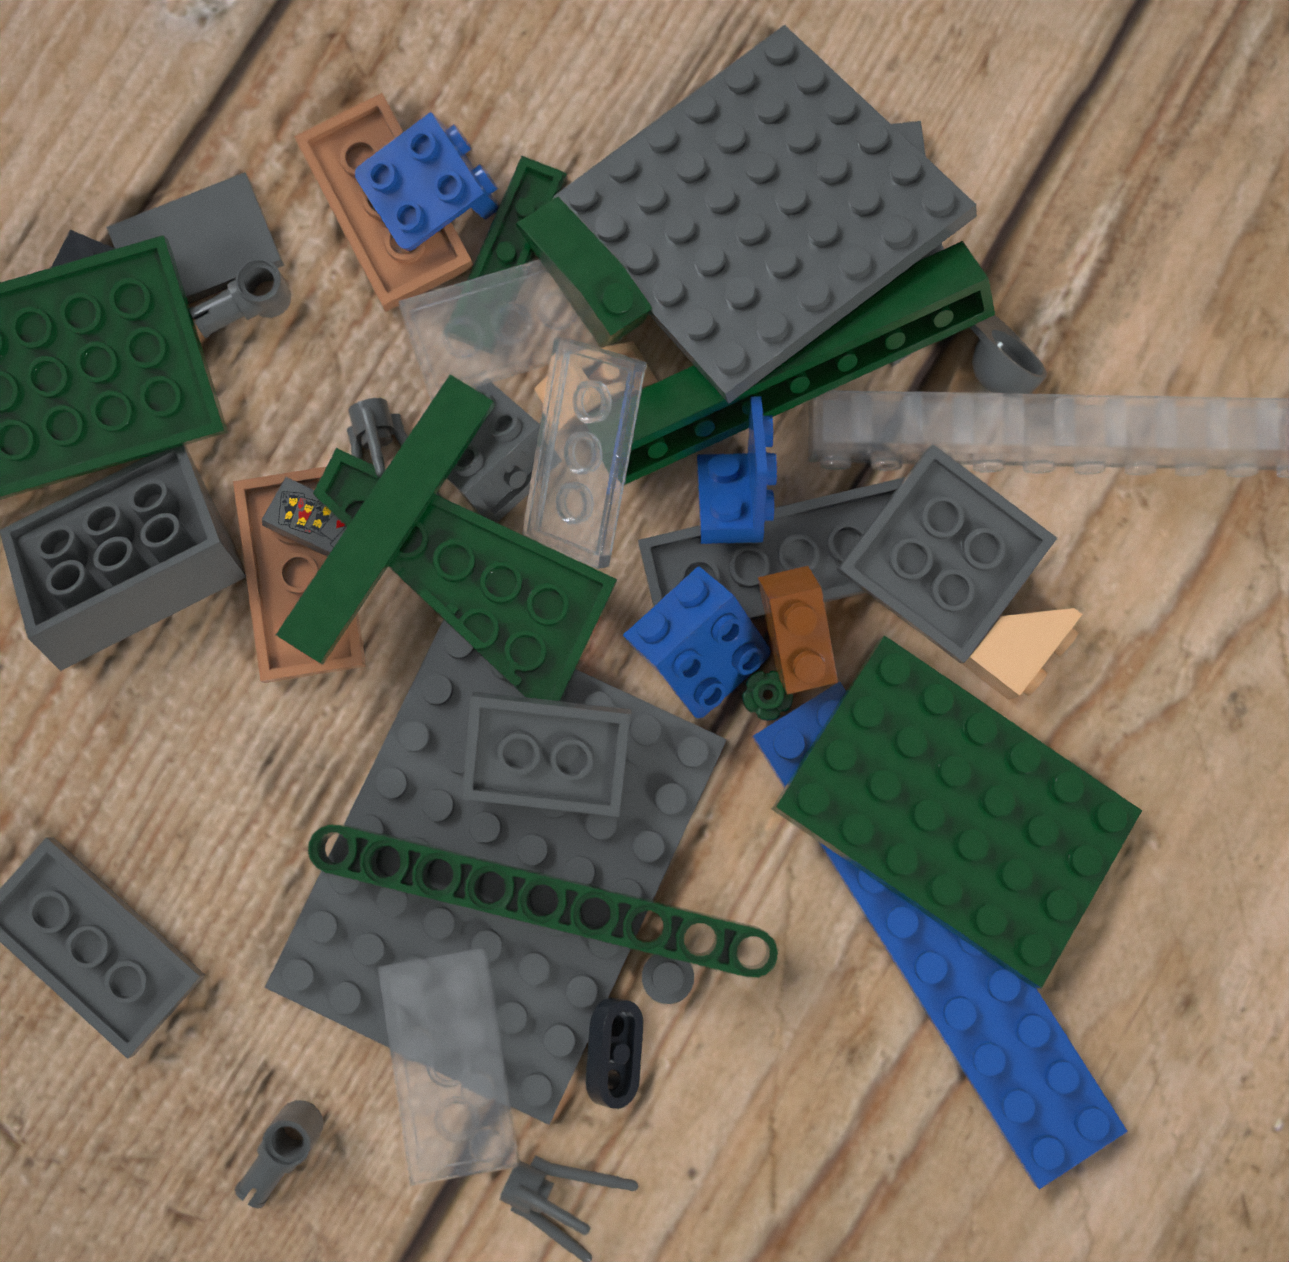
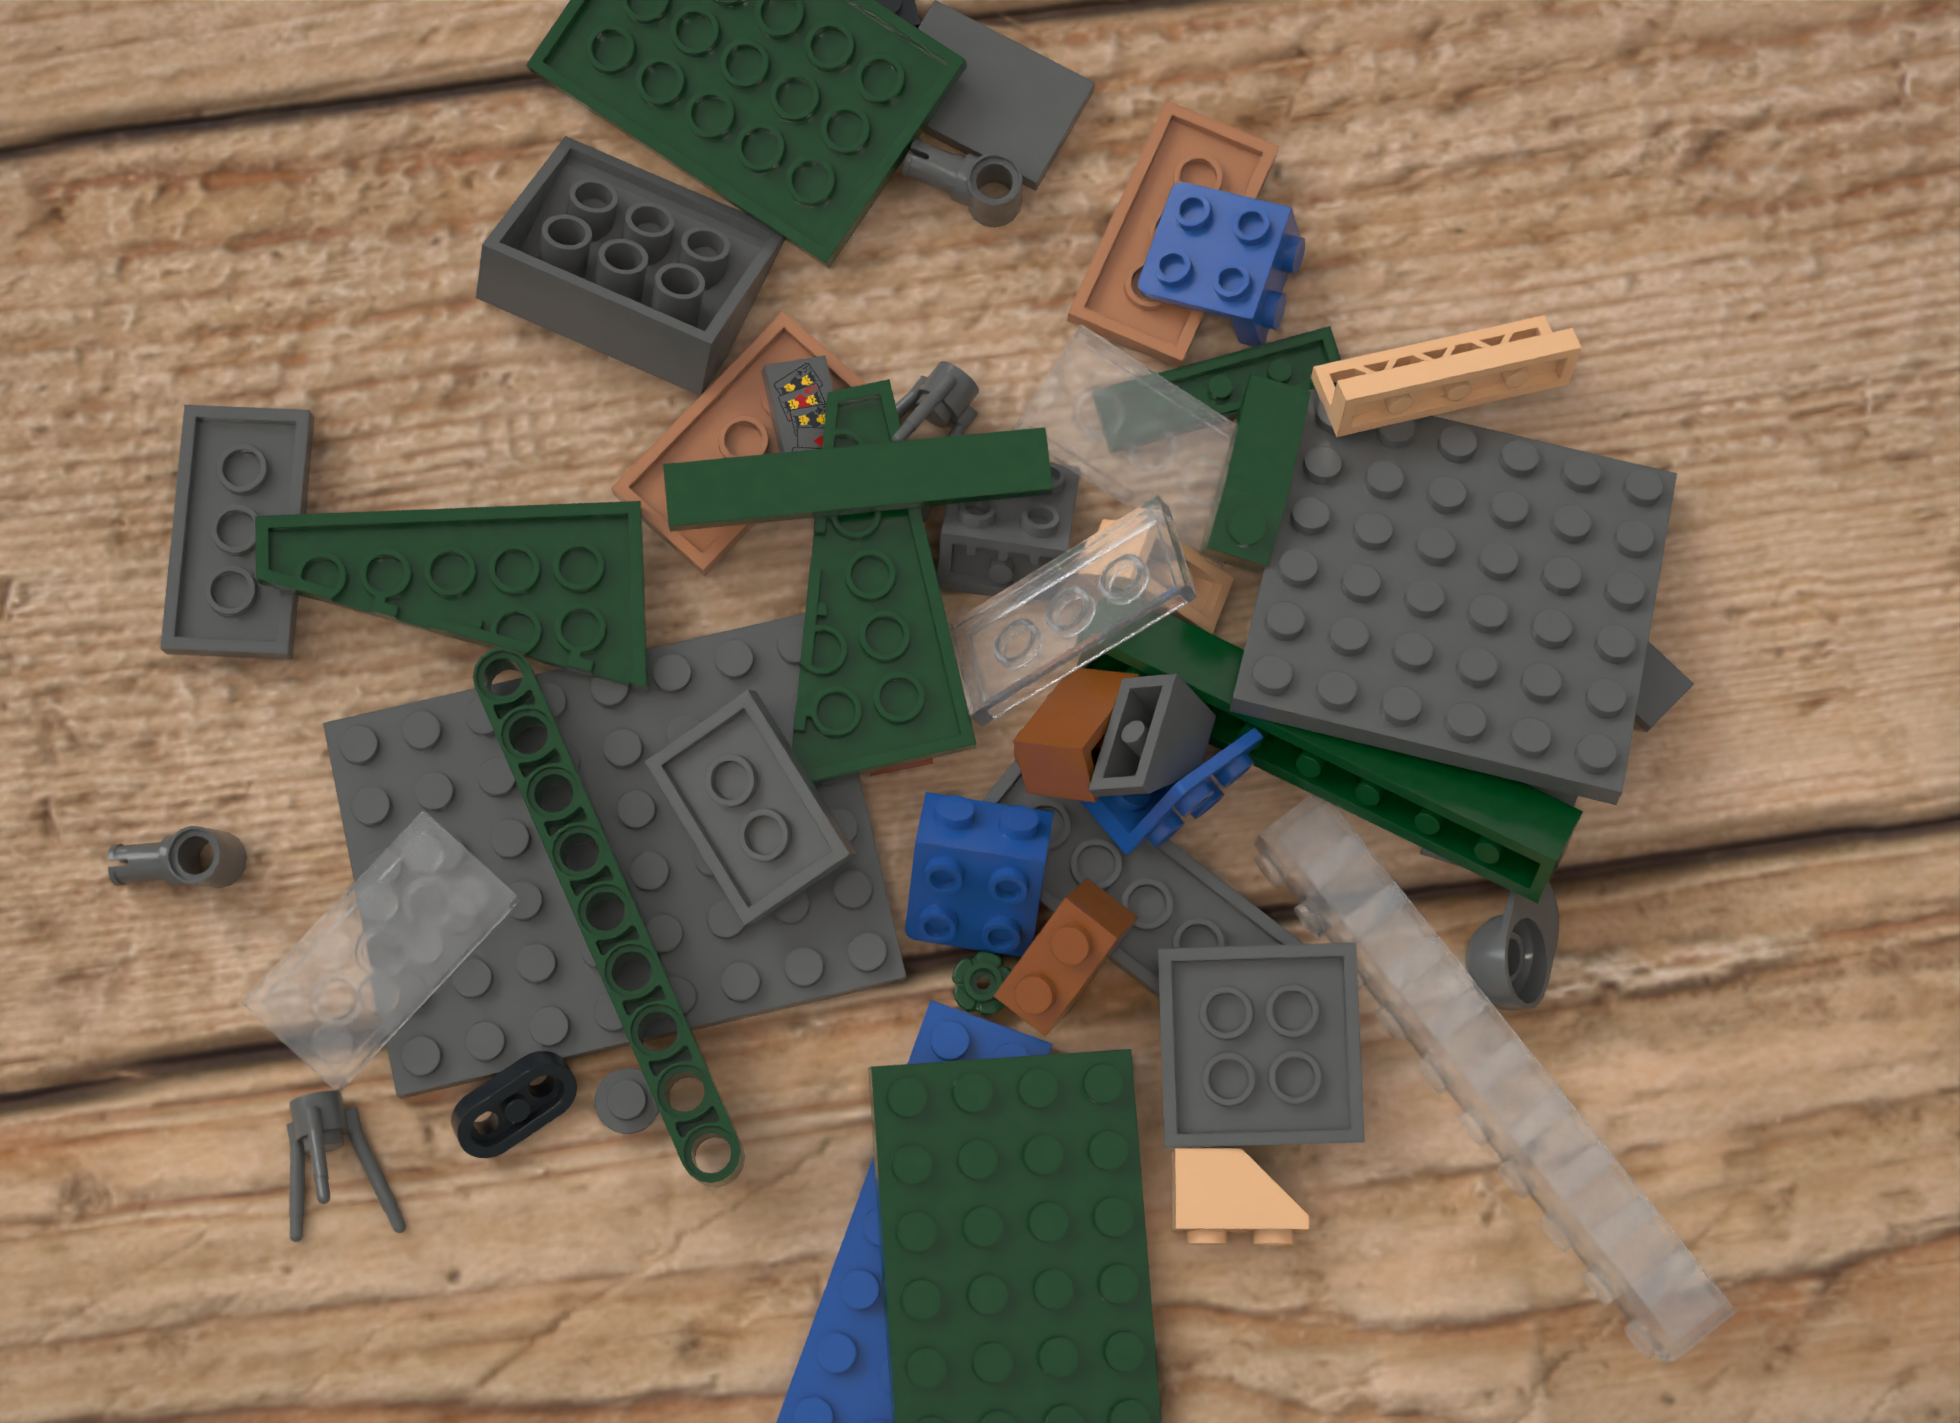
camera: 50 degrees right, 5 degrees down
none -> dark green wing [255,501,648,692]
none -> dark orange brick [1013,667,1140,802]
none -> dark grey slope [1088,674,1216,797]
none -> light nougat fence [1311,315,1582,437]

